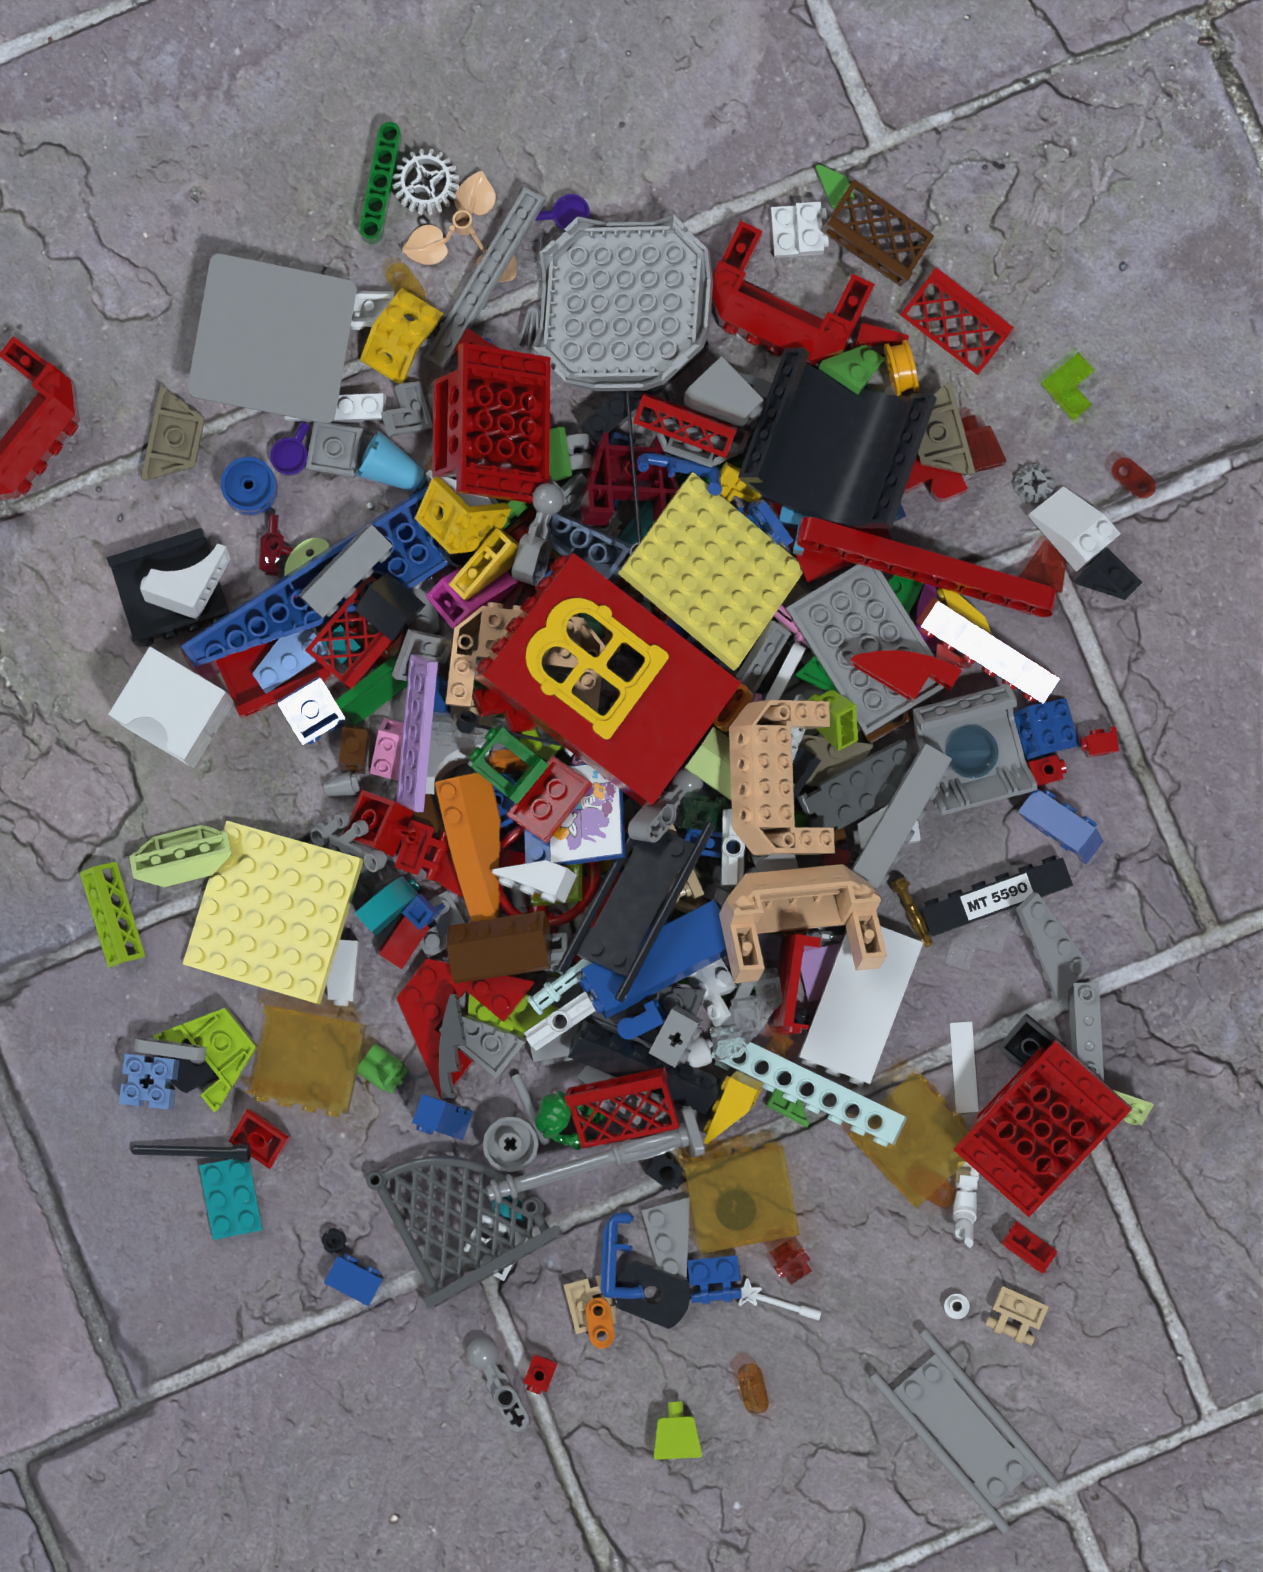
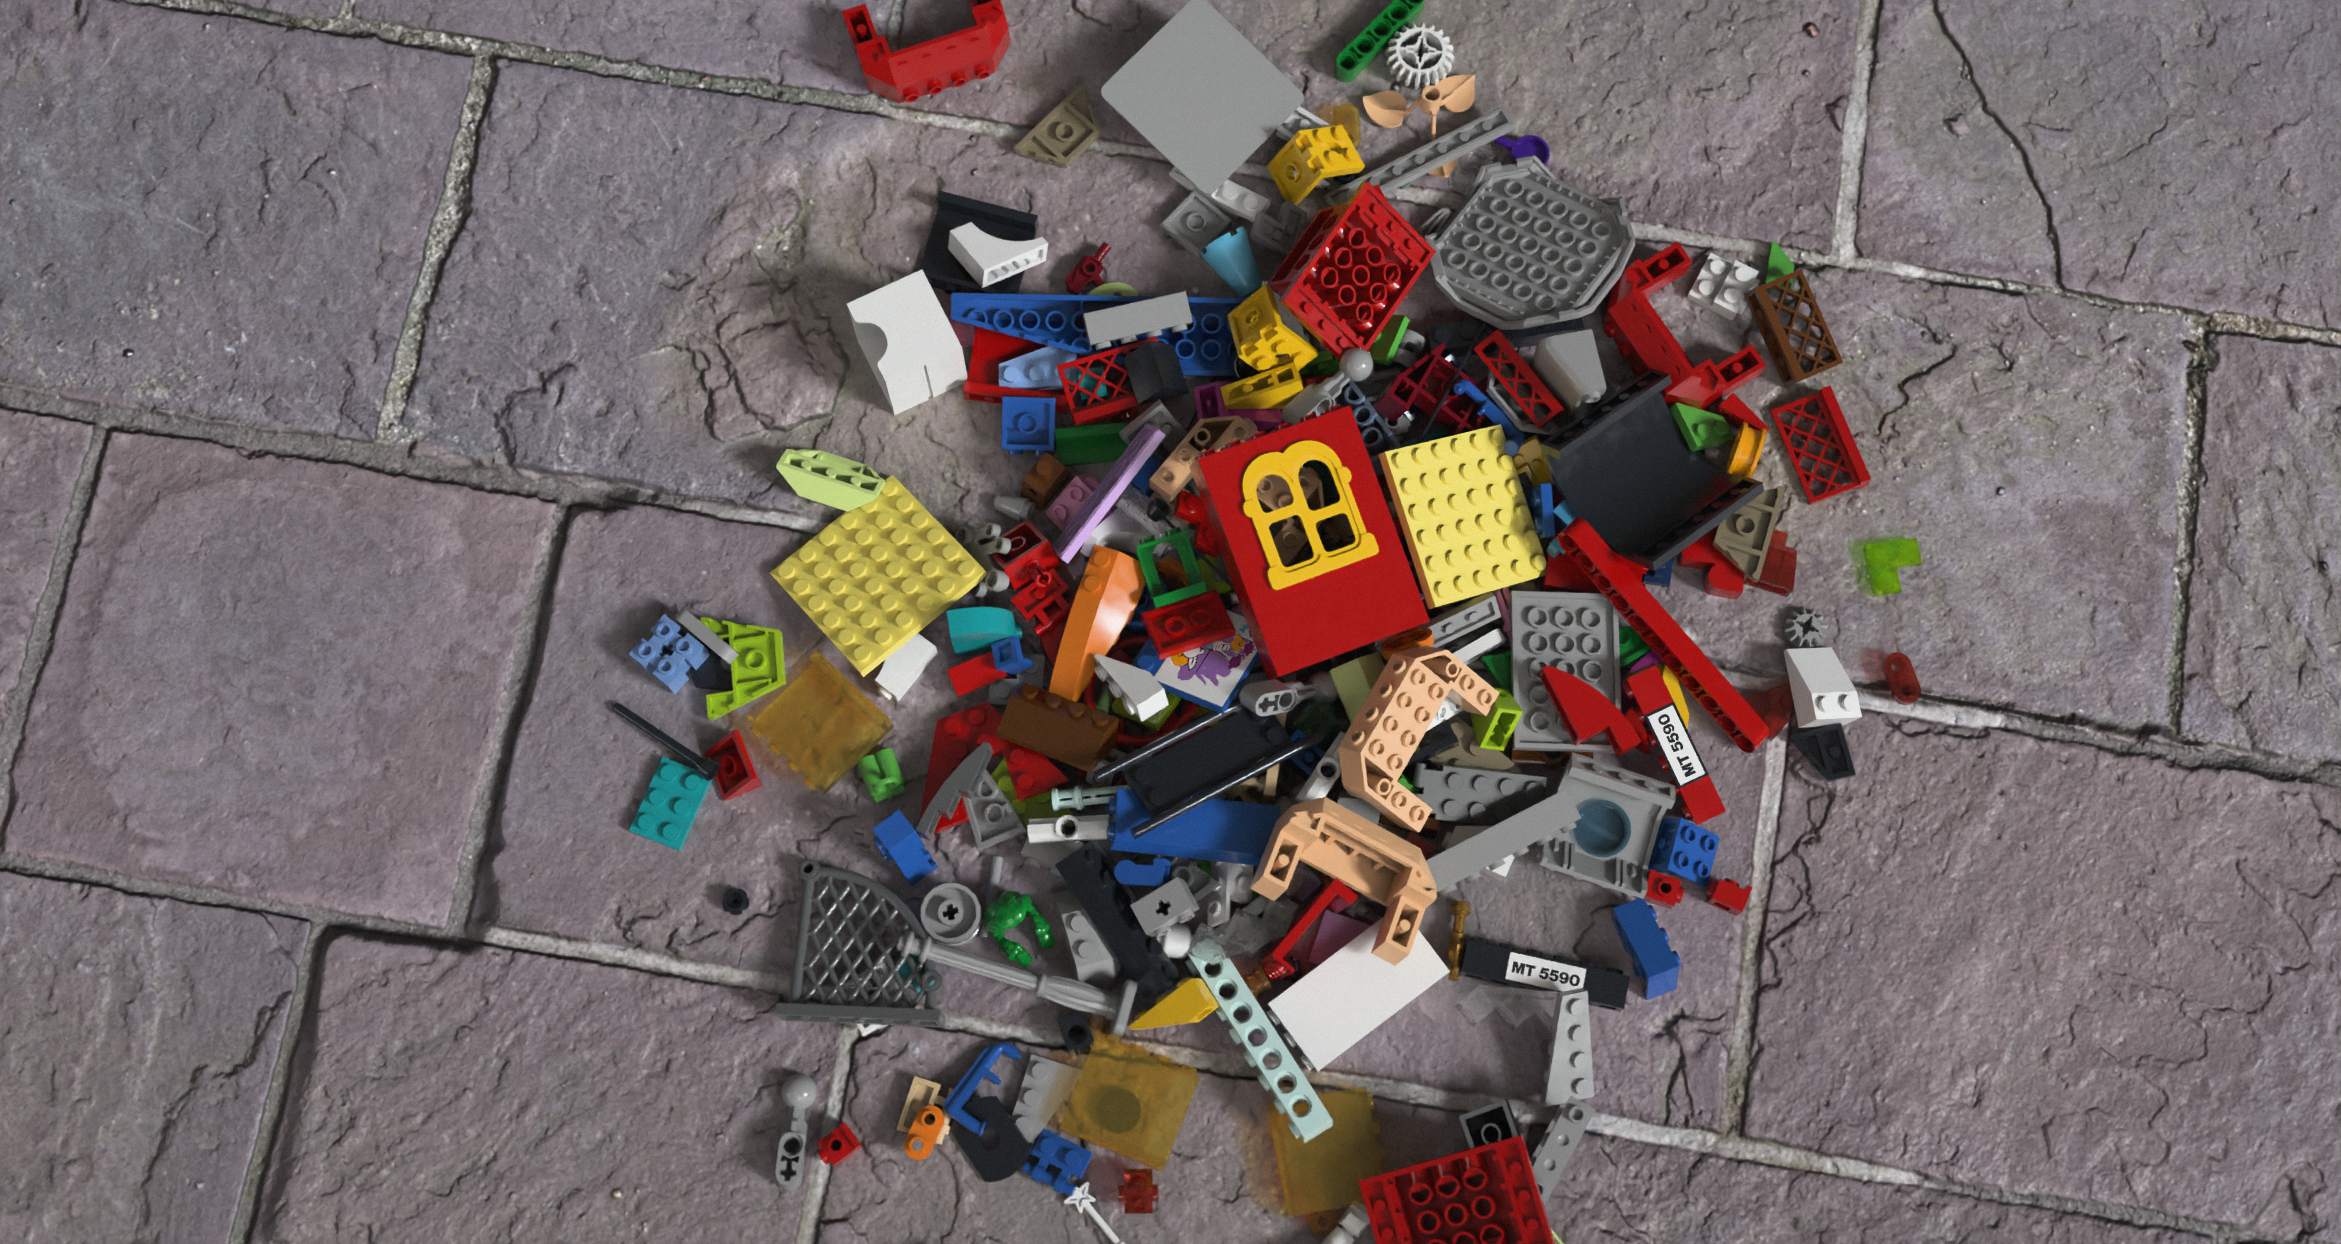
camera: 30 degrees right, 10 degrees down
lime fence [79,861,145,968] -> none
blue wheel [221,457,278,516] -> none
dark purple piece [270,421,310,476] -> none
blue brick [324,1253,384,1306] -> none
red fence [565,1067,680,1149] -> none
bright green tile [766,1089,809,1127] -> none
white sticker [950,1022,979,1113] -> none

